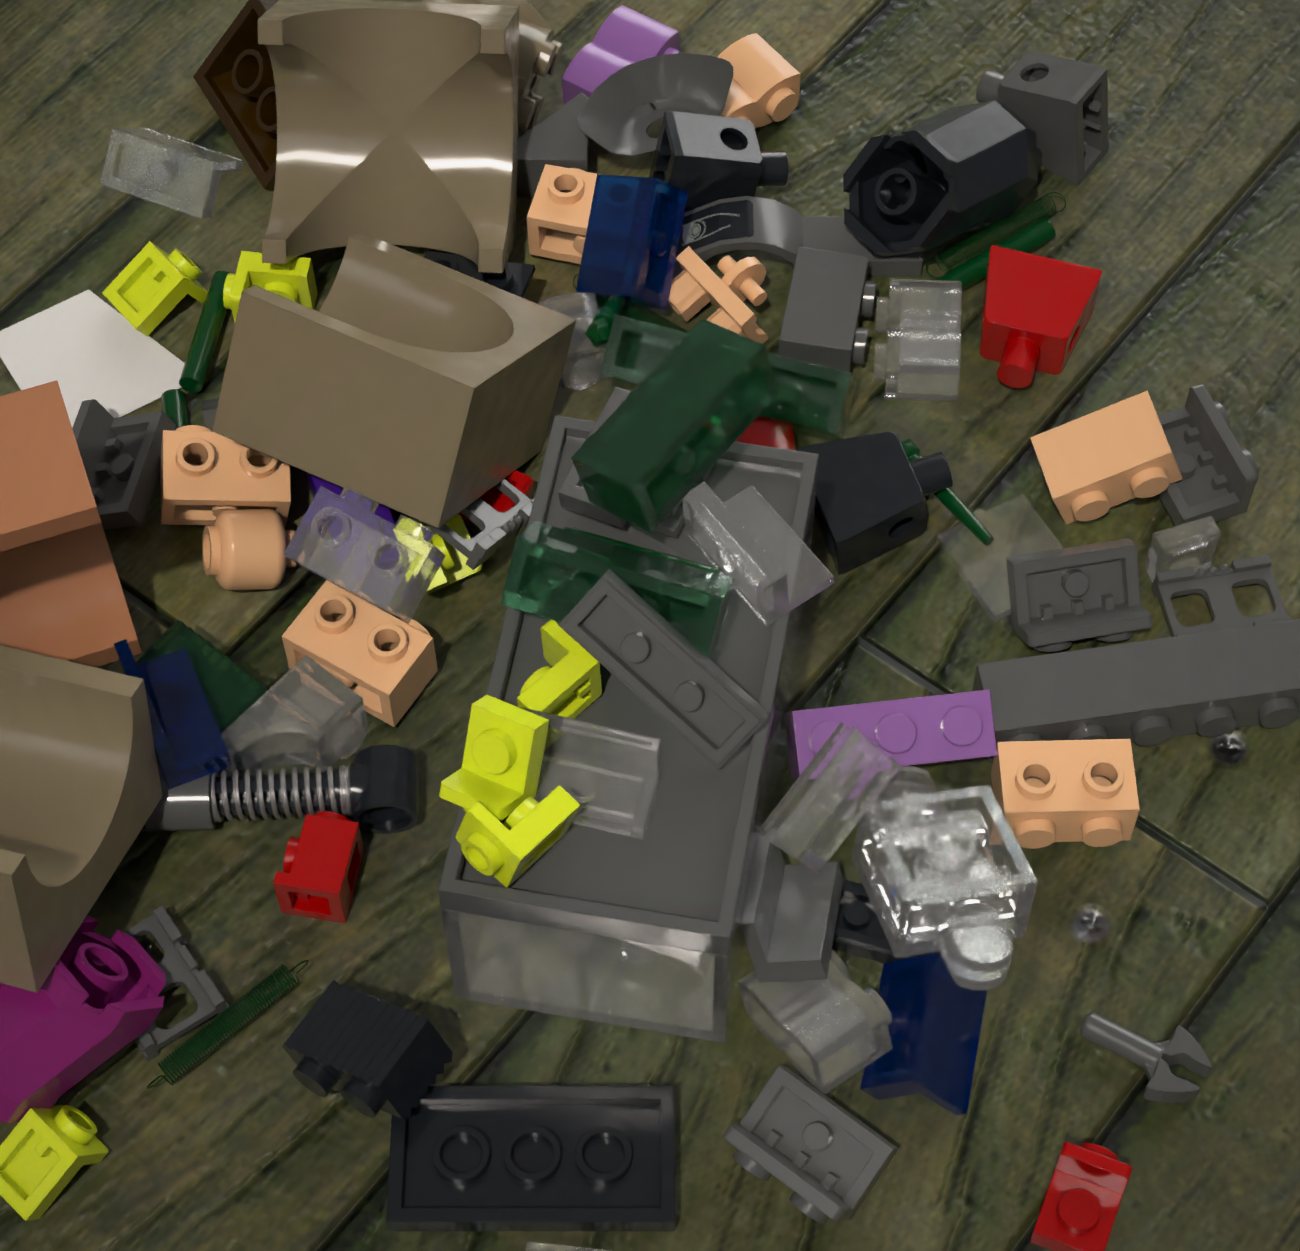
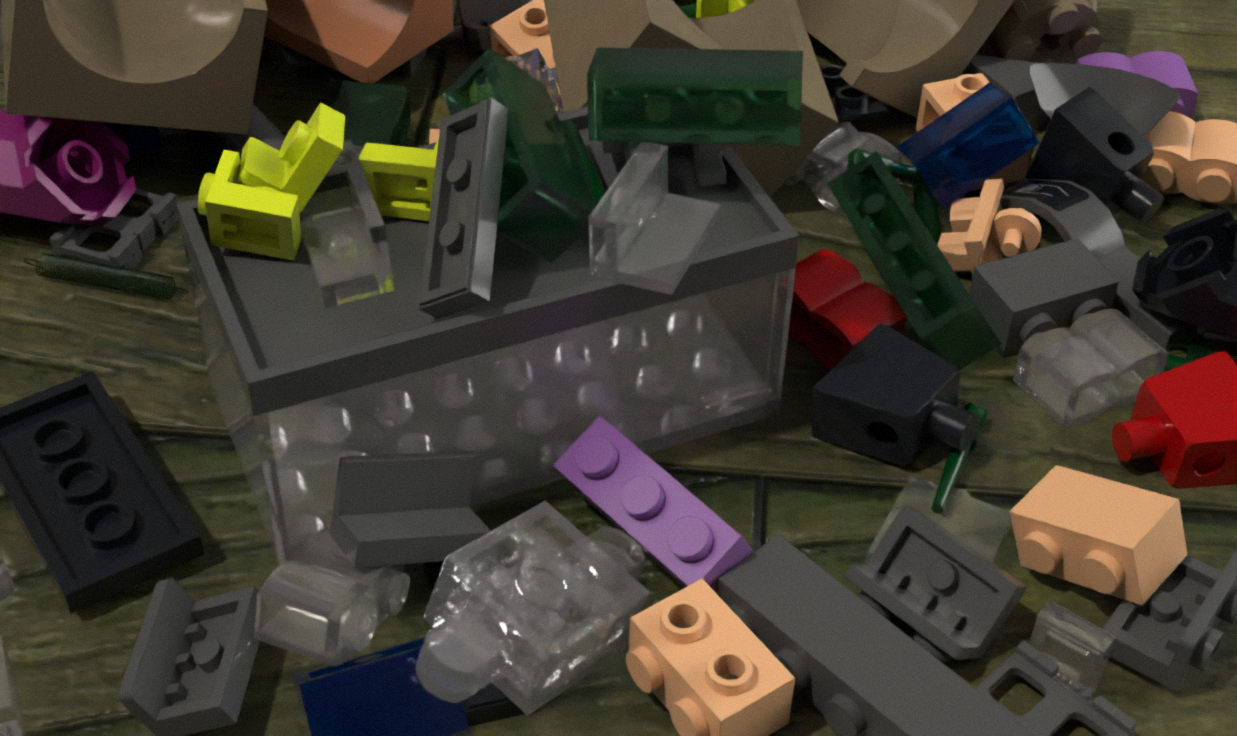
camera: 55 degrees right, 15 degrees down
clear blue panel [114,639,232,789] -> none
black brick [282,980,453,1120] -> none
clear panel [758,722,901,874] -> none

